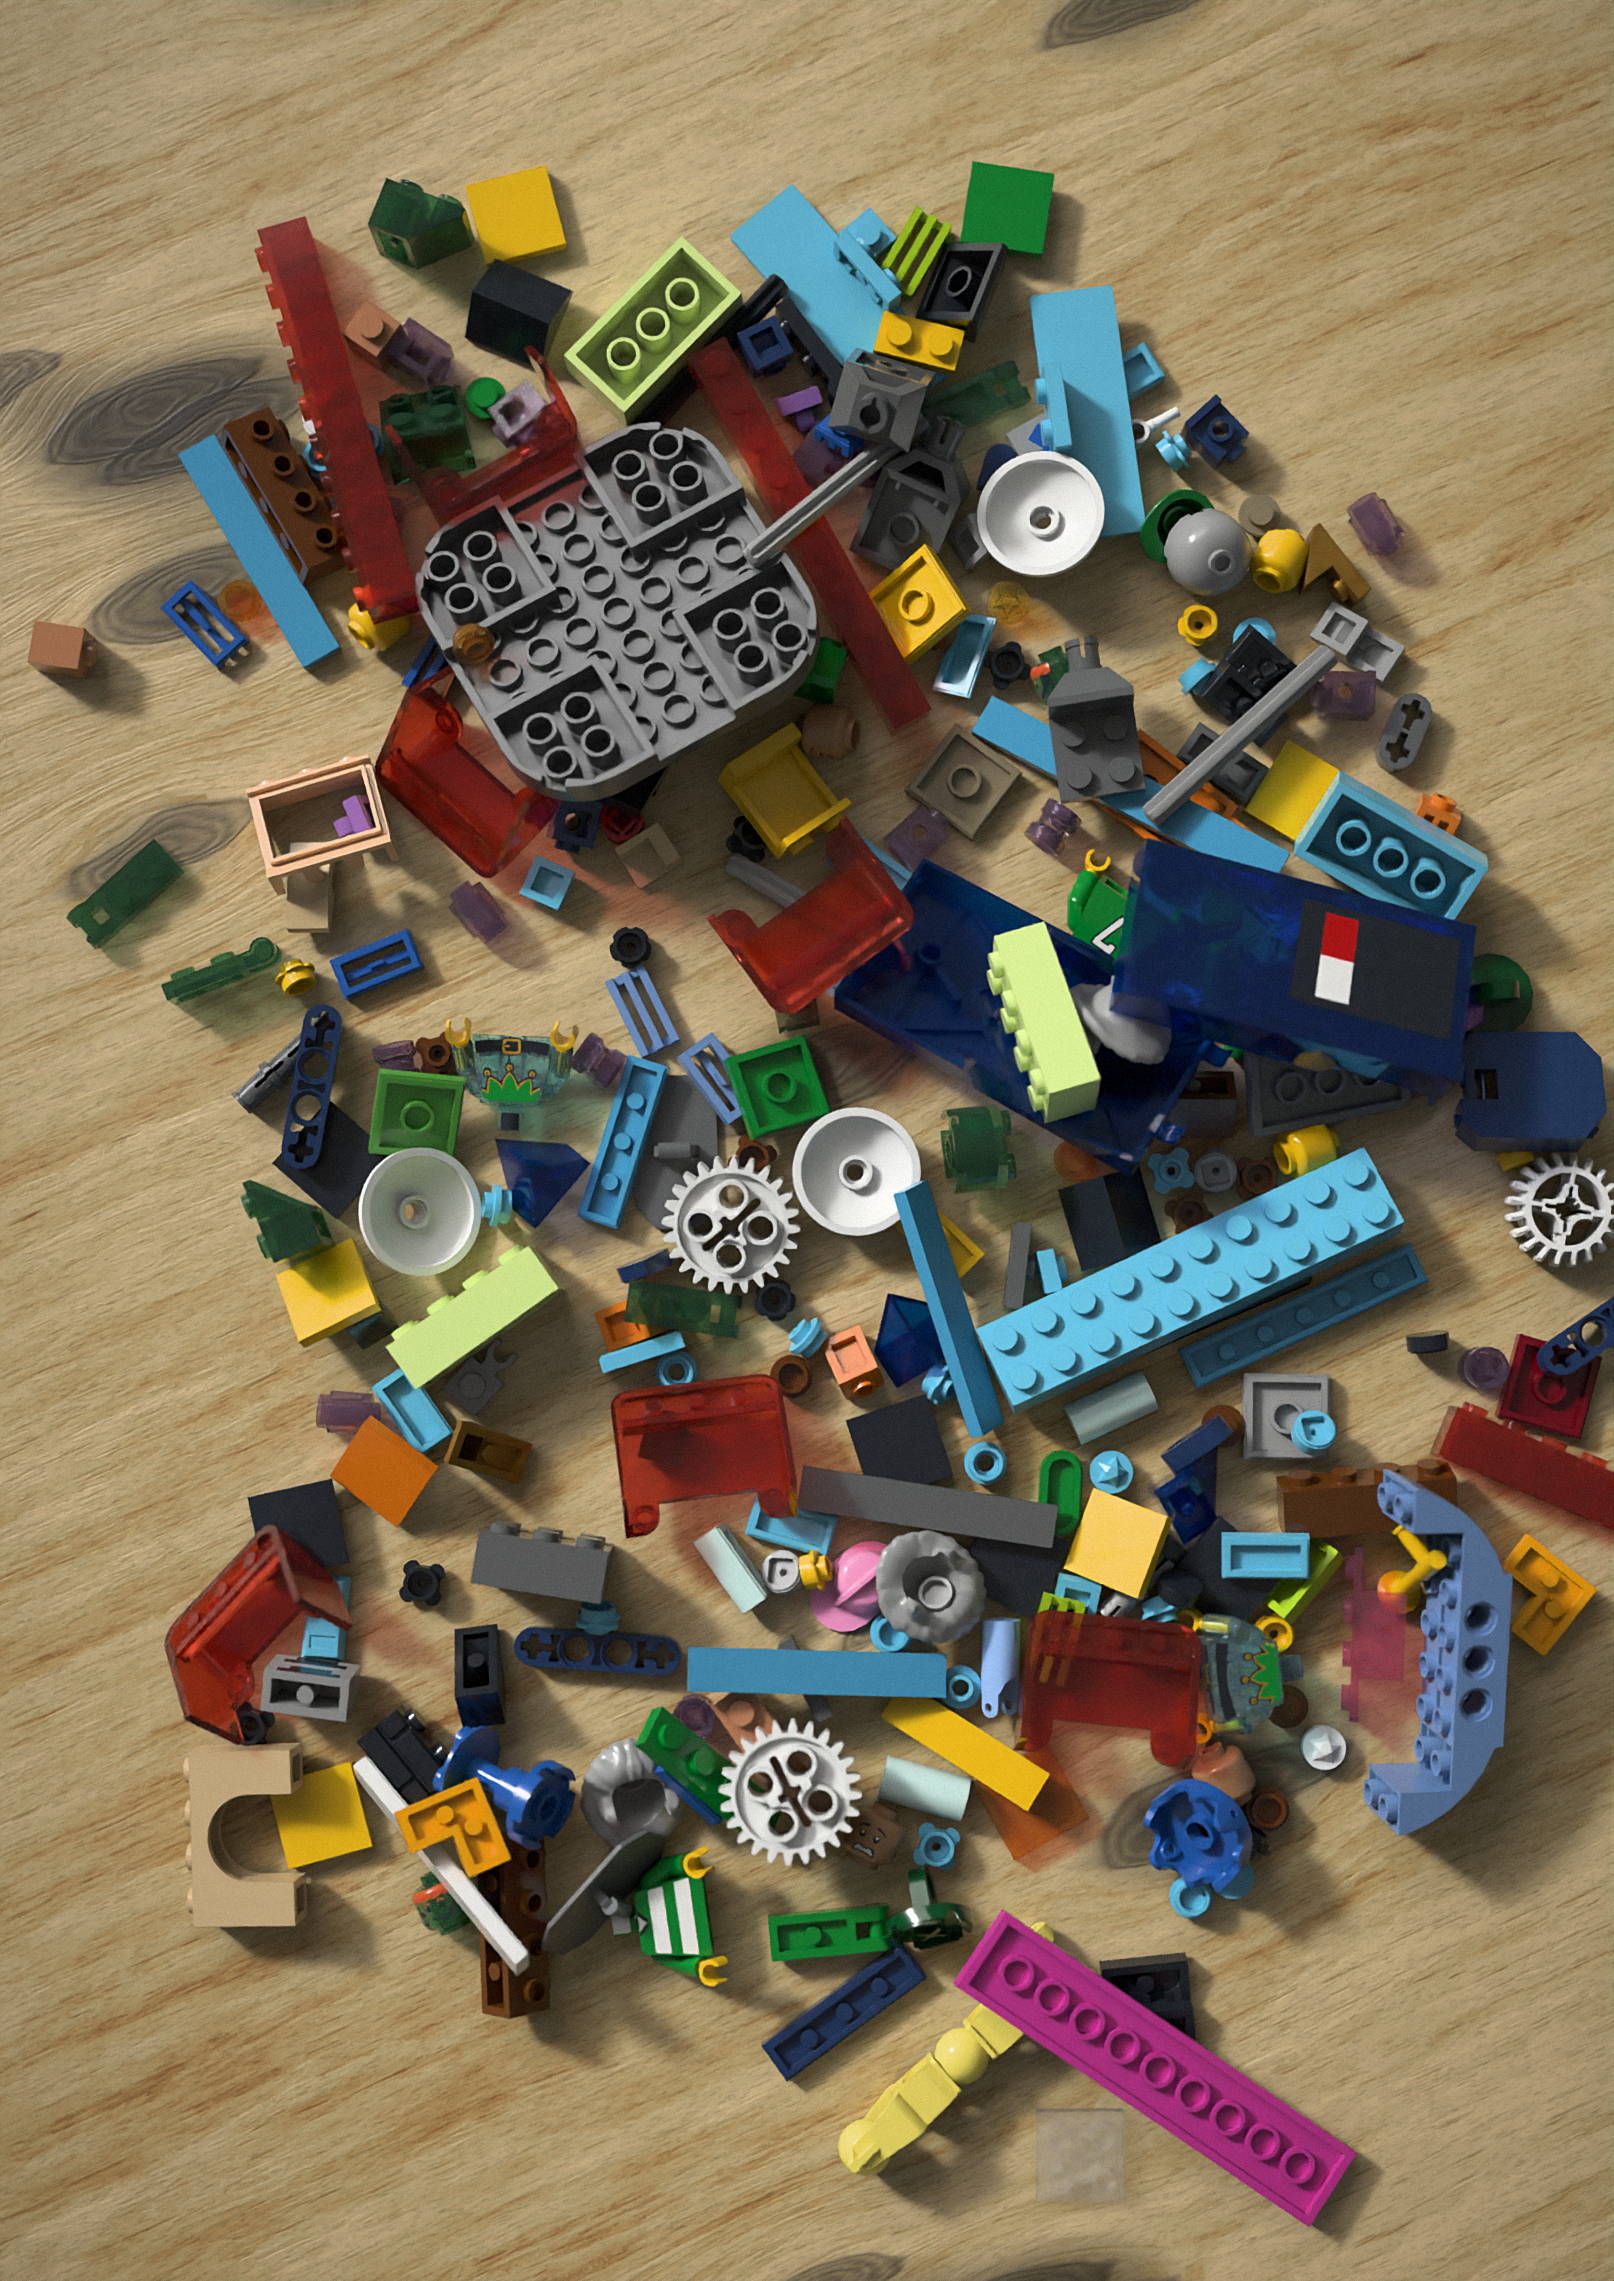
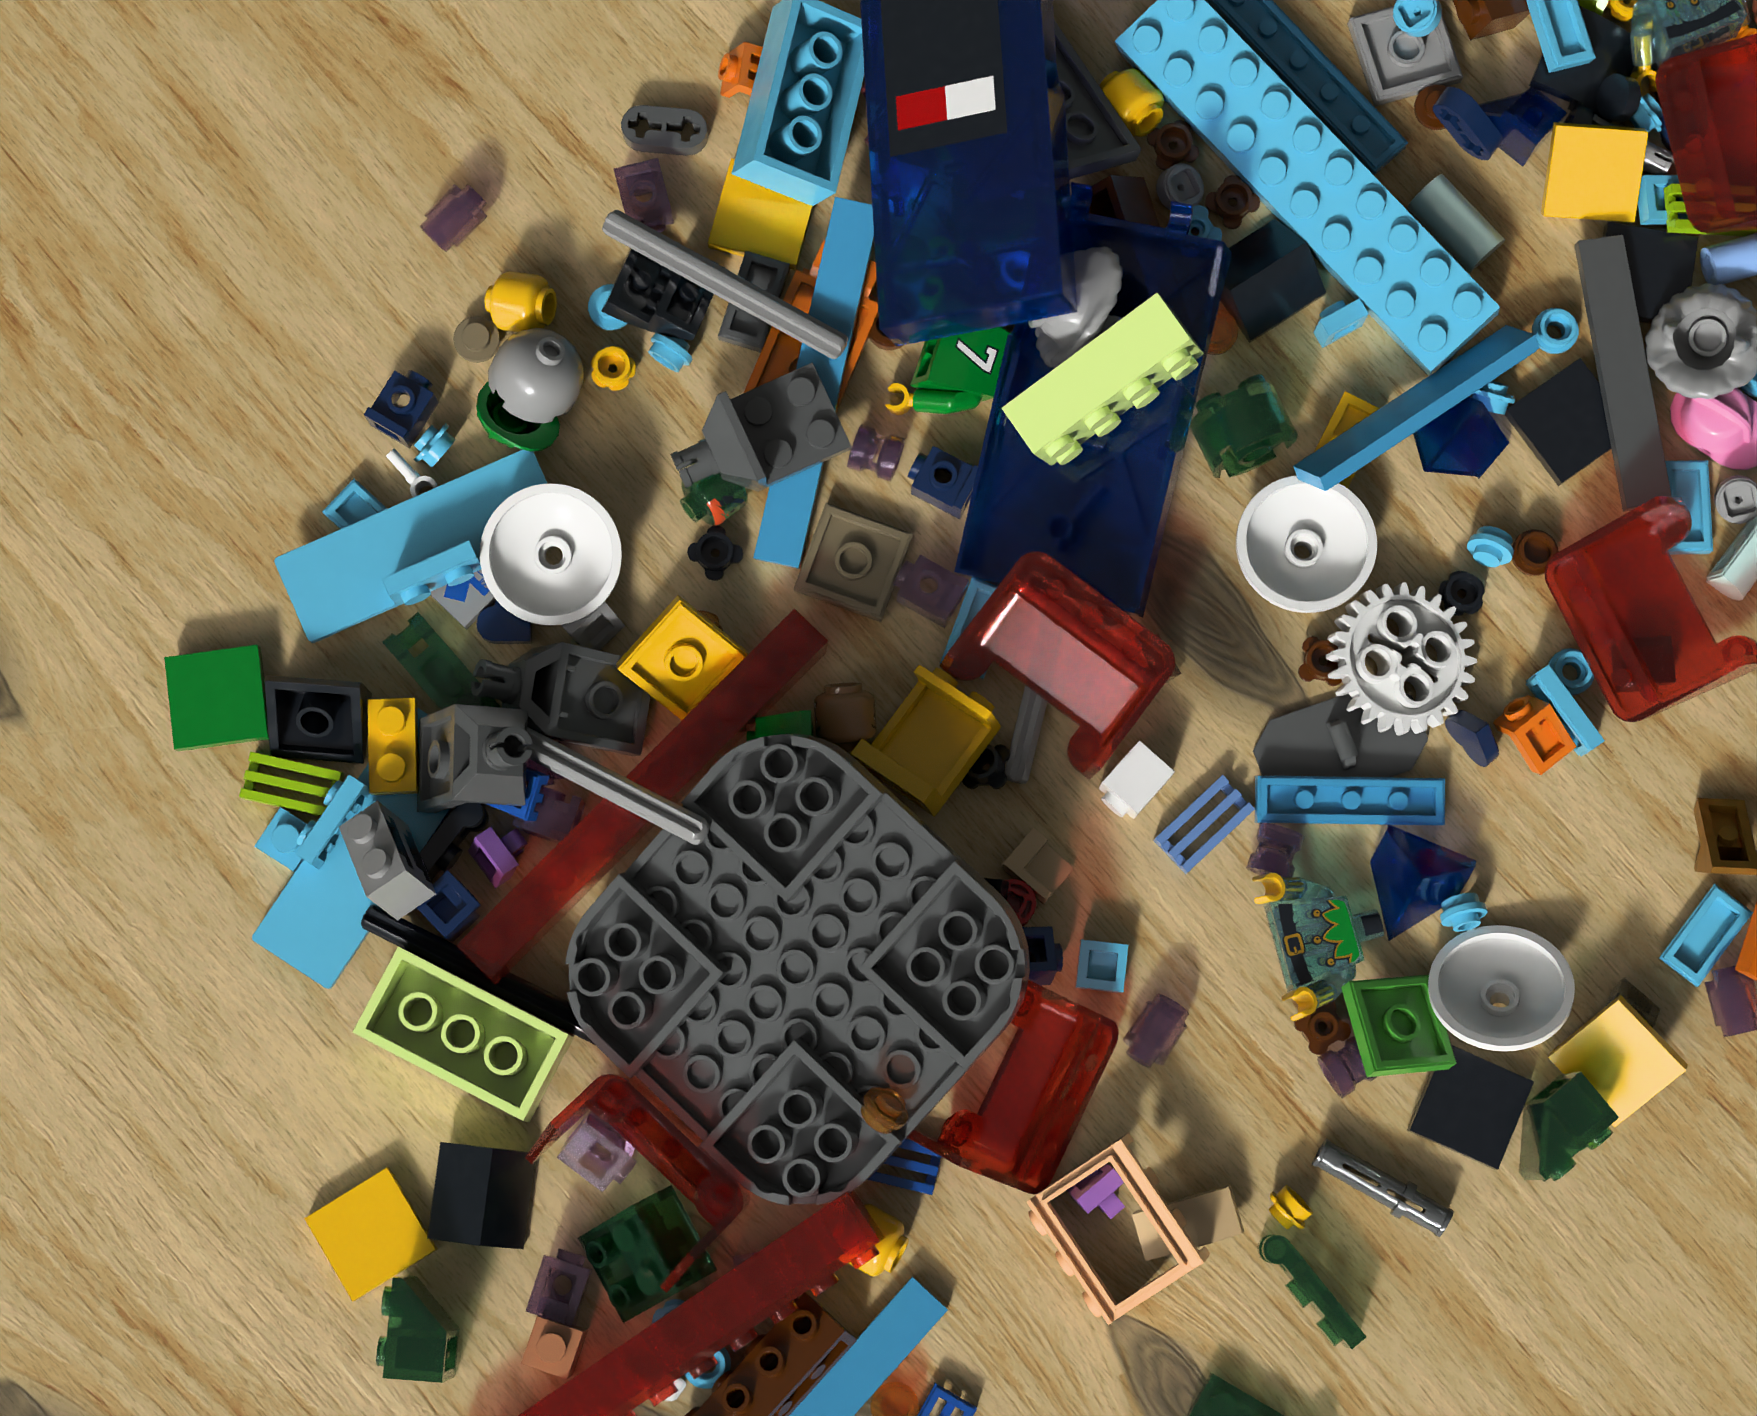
camera: 110 degrees left, 5 degrees down
dark blue beam [281,1005,343,1169] -> none
blue tile [329,929,425,1001] -> none
yellowish green brick [386,1244,565,1390] -> none
light grey plate [443,1338,519,1416] -> none
green plate [465,377,507,420] -> none
black plate [610,927,652,968] -> none
clear green plate [624,1280,743,1339] -> none
medium blue tile [677,1033,742,1127] -> none
green tile [724,1034,831,1141] -> none
yellow plate [799,1550,833,1591] -> none
orange bracket [821,1325,885,1400] -> none
medium azure tile [932,613,997,699] -> none
clear yellow tile [987,580,1030,625] -> none
dark grey plate [1003,1222,1036,1310] -> none
green tile [1037,1450,1083,1536] -> none
medium azure tile [1089,1450,1133,1494] -> none
pearl gold slope [1299,523,1371,609] -> none
light grey slope [1310,601,1406,687] -> none
none -> light grey brick [339,800,436,921]
none -> dark blue brick [907,446,983,519]
none -> white brick [1099,740,1175,819]

